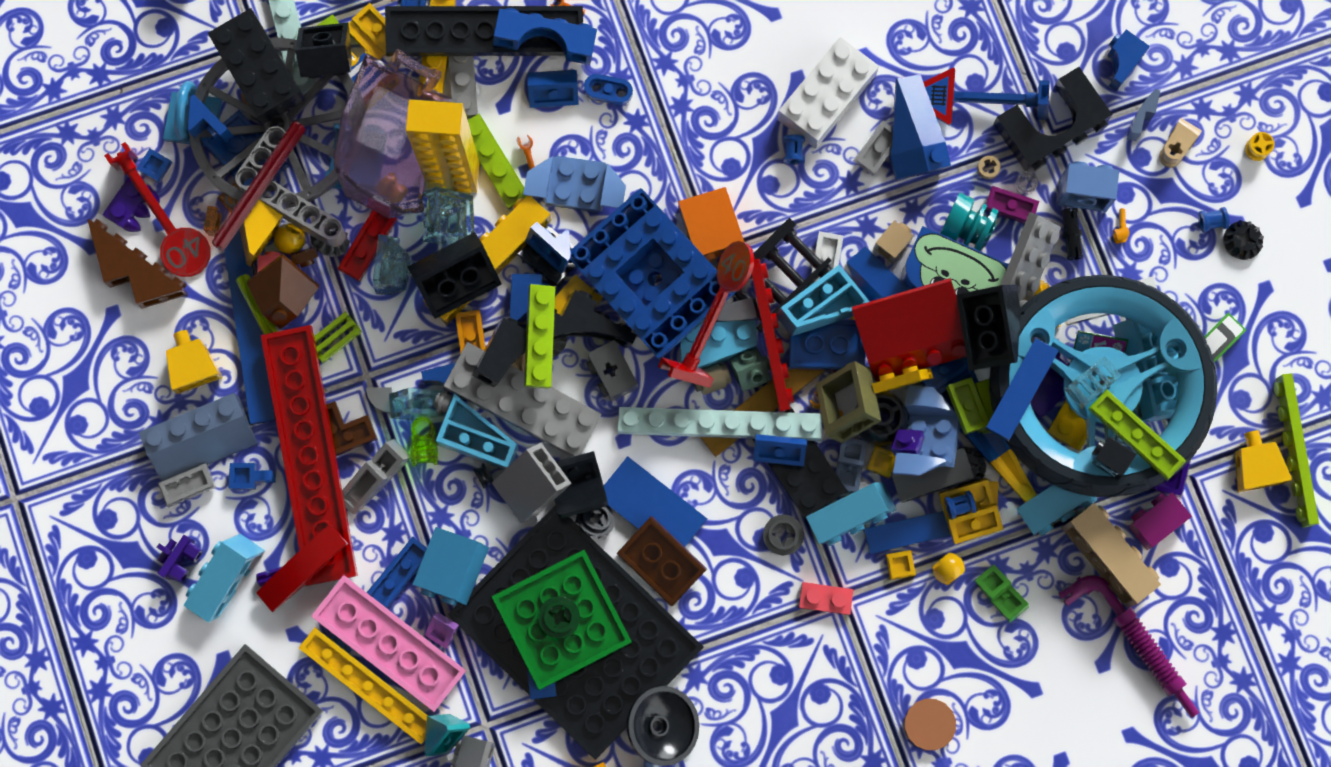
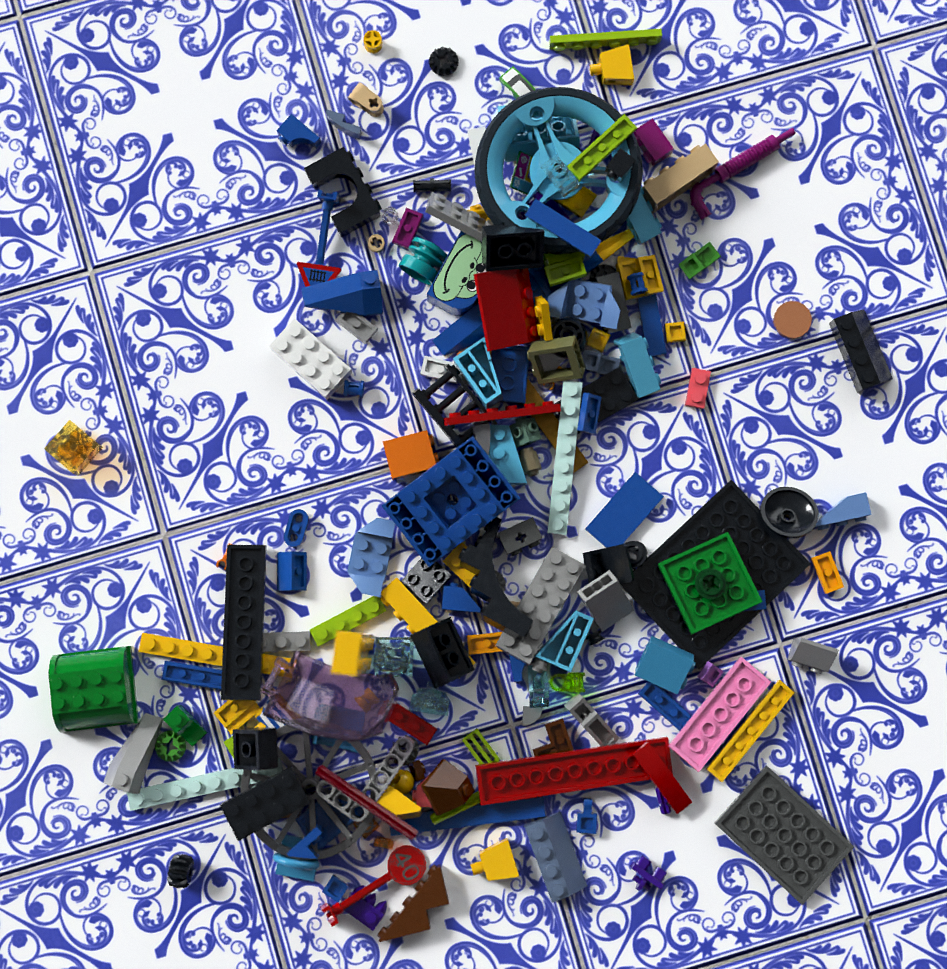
camera: 90 degrees left, 5 degrees up
light grey plate [158,463,216,508] -> none
medium azure wedge [183,534,265,623] -> none
teal slope [425,714,470,757] -> none
blue arch [493,8,597,65] -> none
orange hand [516,134,535,170] -> none
lime plate [524,284,555,389] -> none
blue slope [525,222,571,274] -> none
reddish brown tile [616,516,707,607] -> none
red piece [658,241,754,388] -> none
dark grey gear [763,515,804,556] -> none
tan brick [873,220,914,264] -> none
dark purple plate [891,429,925,456] -> none
yellow piece [932,552,965,585] -> none
medium blue brick [1057,161,1120,212] -> none
light orange hand [1113,208,1130,244] -> none
blue bush [1198,207,1230,233] -> none

